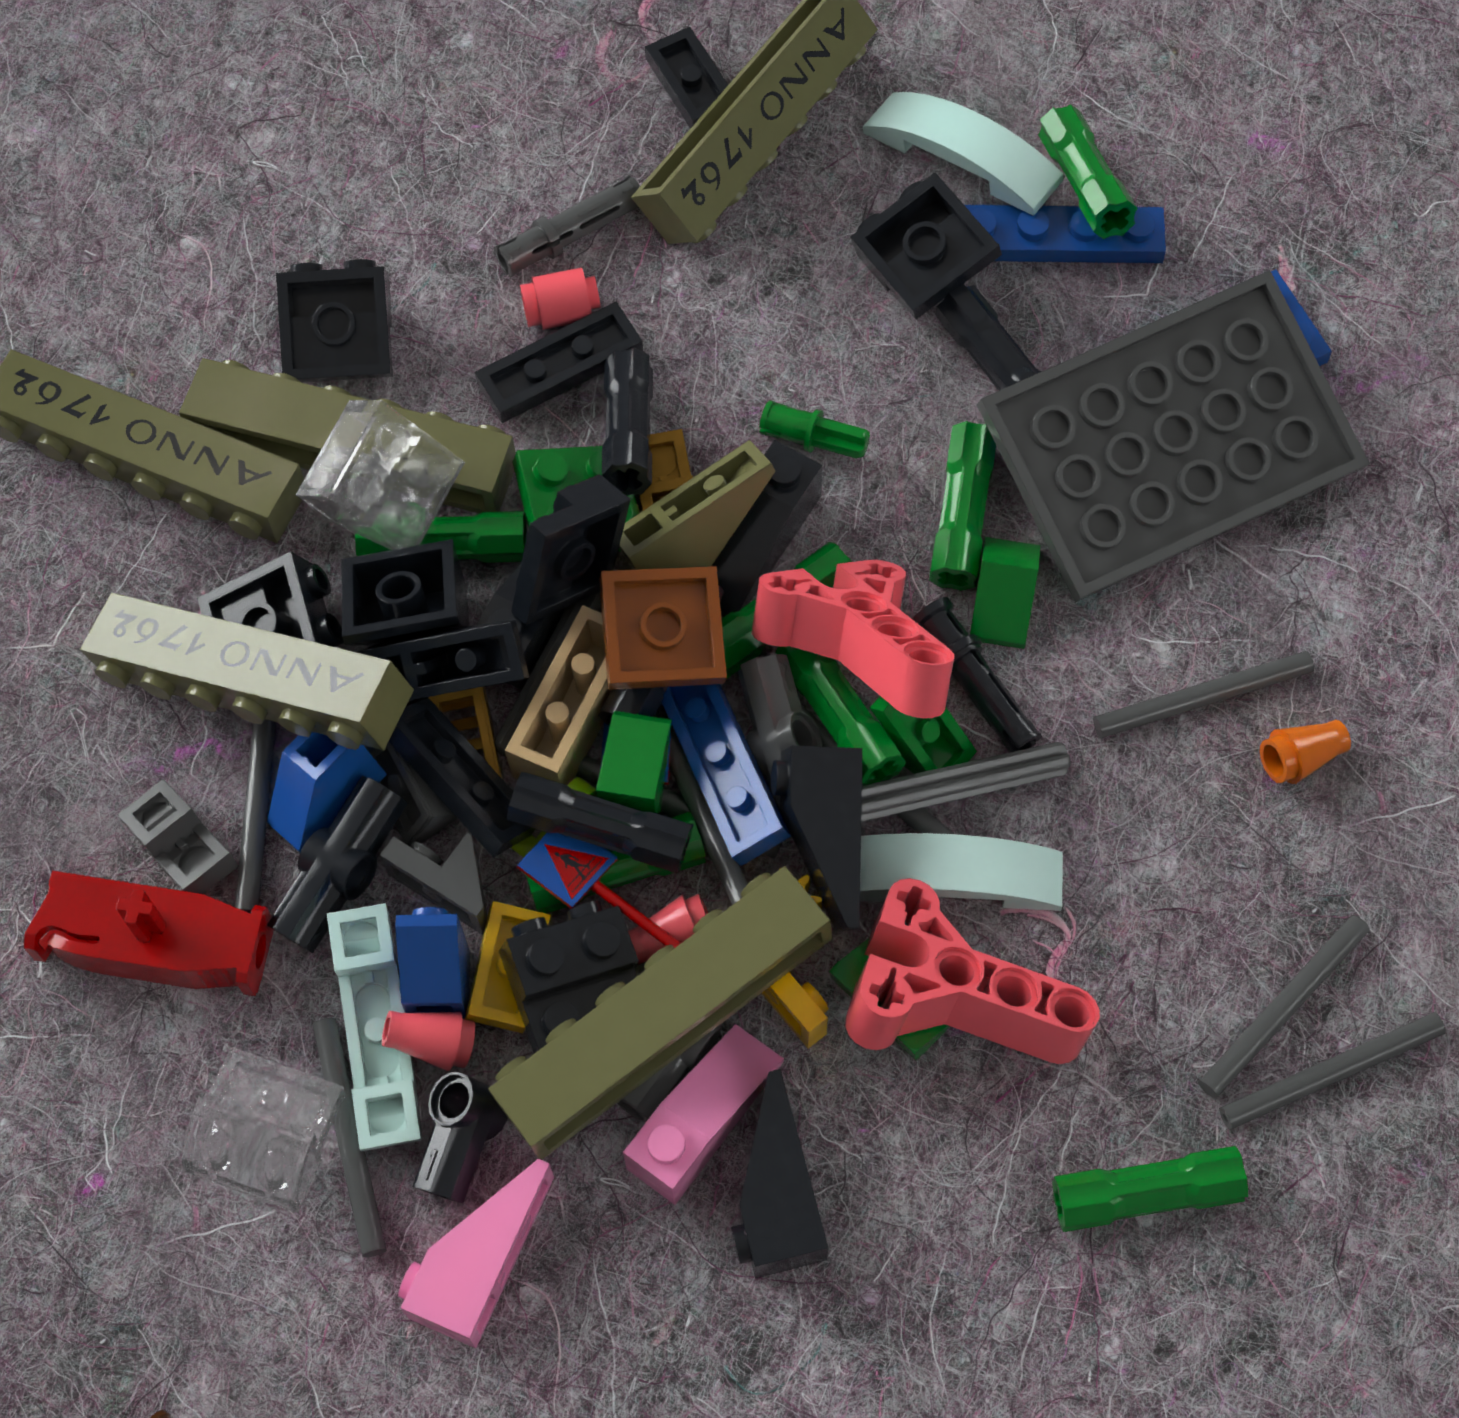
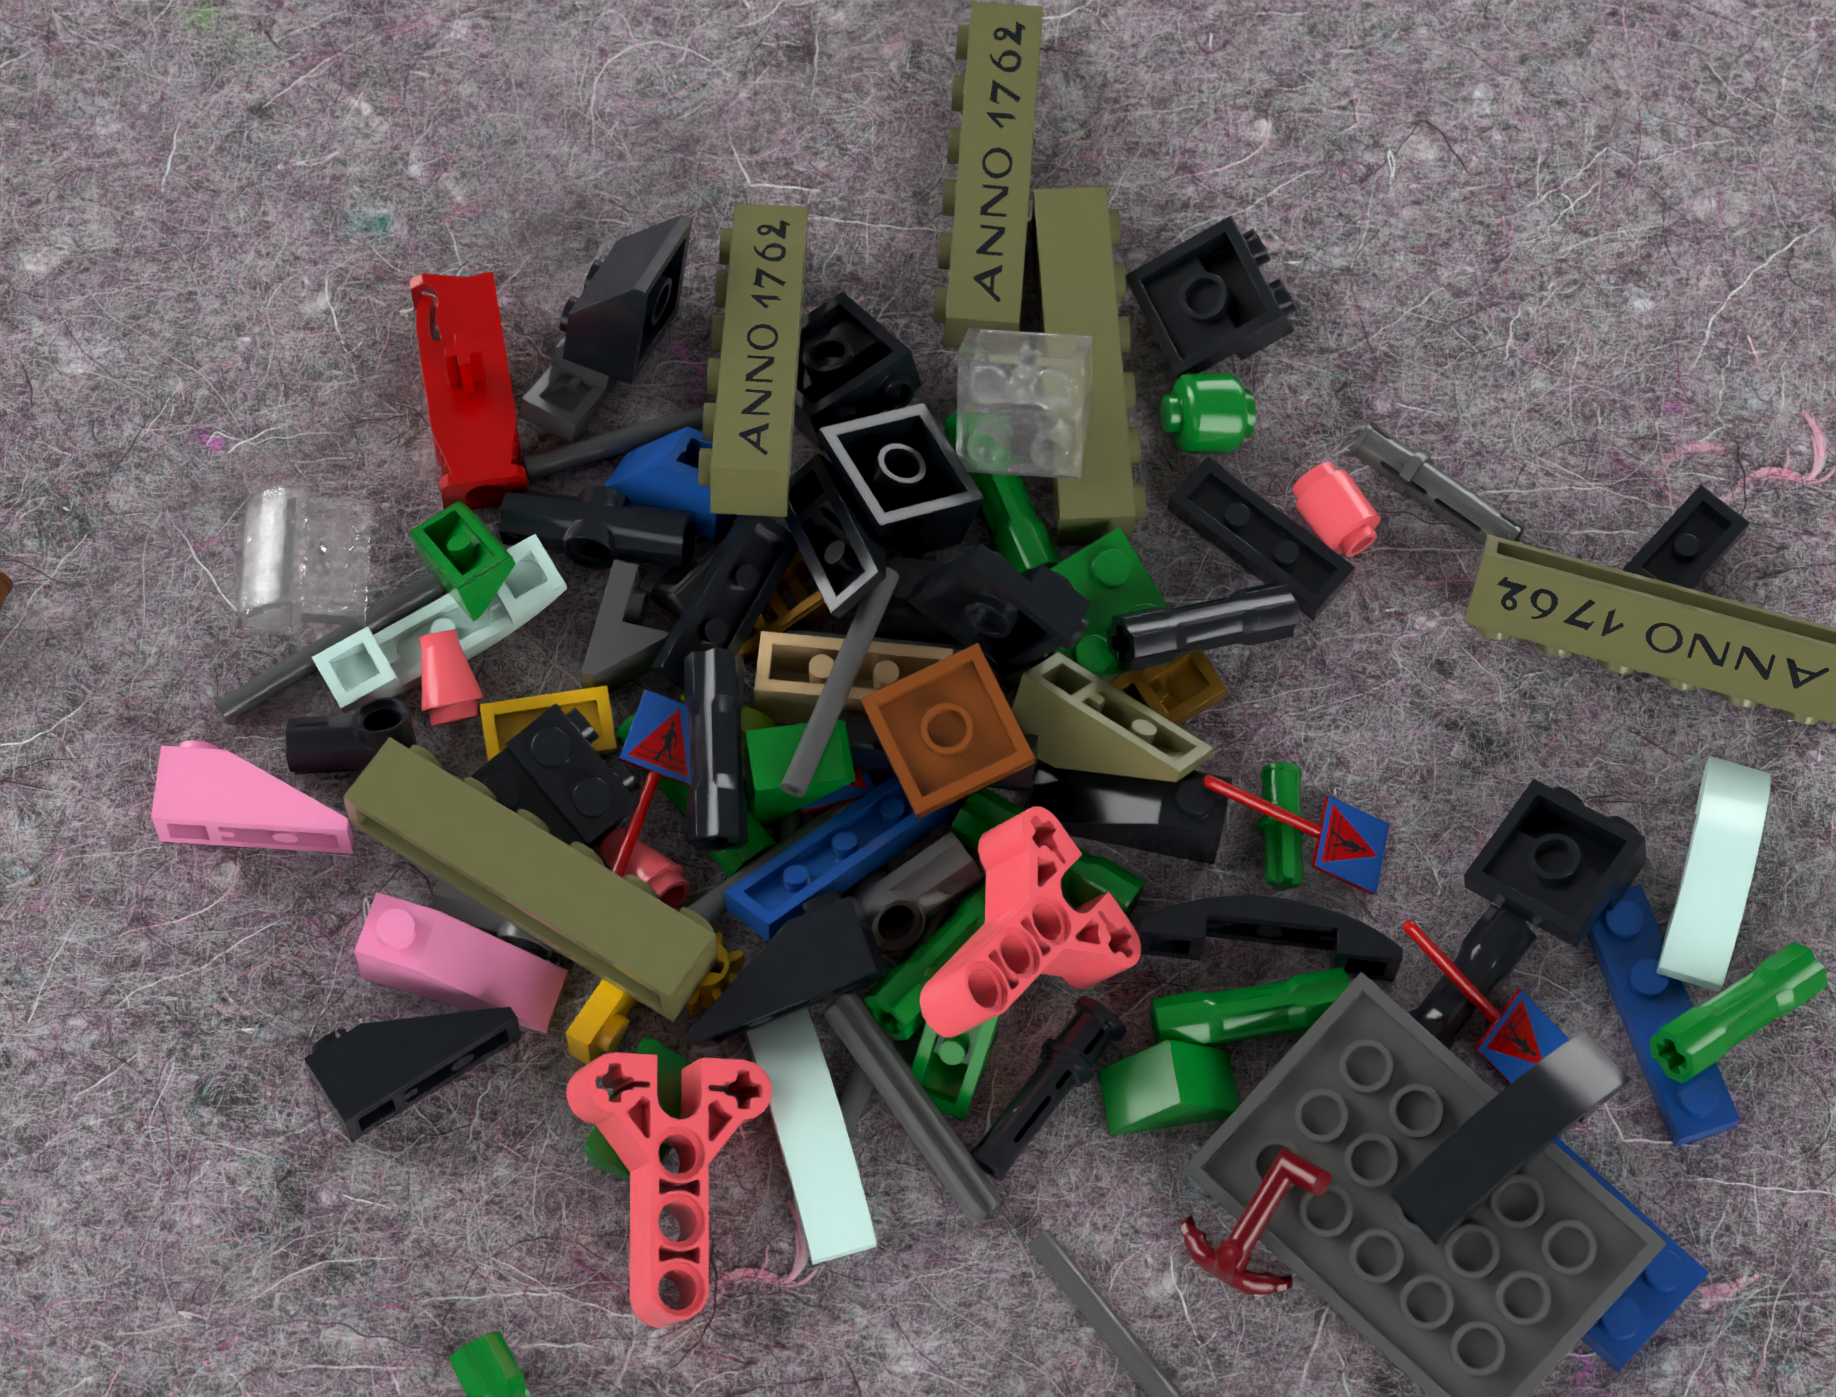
camera: 65 degrees right, 0 degrees up
blue slope [395,907,470,1019] -> none
none -> green slope [408,500,516,622]
none -> black slope [559,215,693,384]
none -> dark grey piece [780,567,900,797]
none -> black slope [1138,895,1403,982]
none -> green head [1159,373,1256,454]
none -> dark red piece [1180,1147,1331,1295]
none -> piece [1203,775,1389,895]
none -> black slope [1389,1030,1630,1245]
none -> piece [1403,920,1569,1085]

